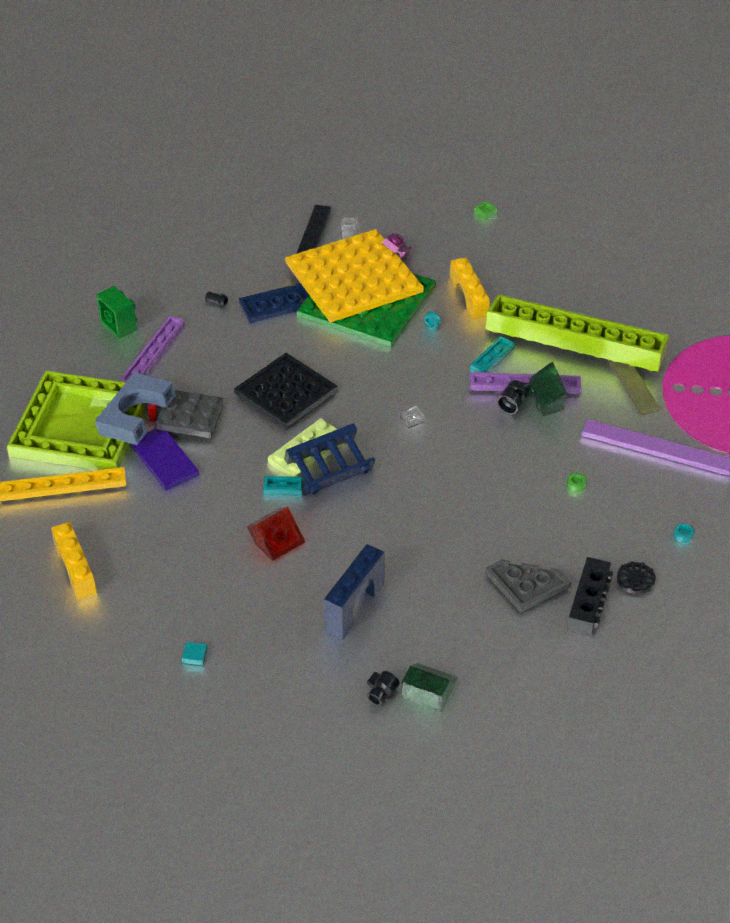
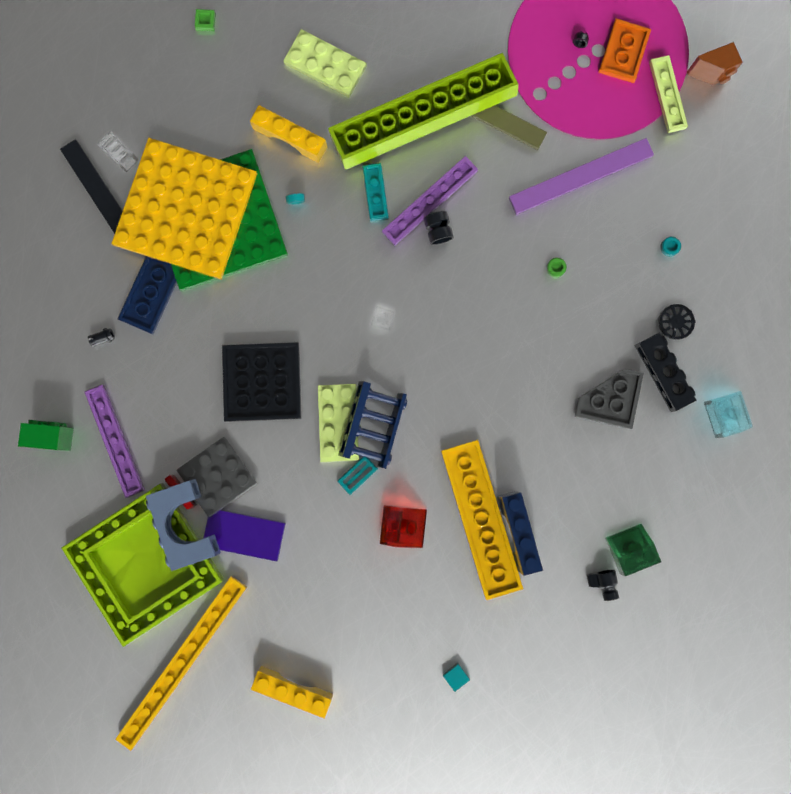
camera: 45 degrees left, 40 degrees up
magenta plate [382,233,412,258] -> none
clear green slope [528,362,567,417] -> none
none -> yellowish green plate [283,29,367,98]
none -> yellow plate [441,440,523,600]
none -> clear light blue slope [704,391,753,438]

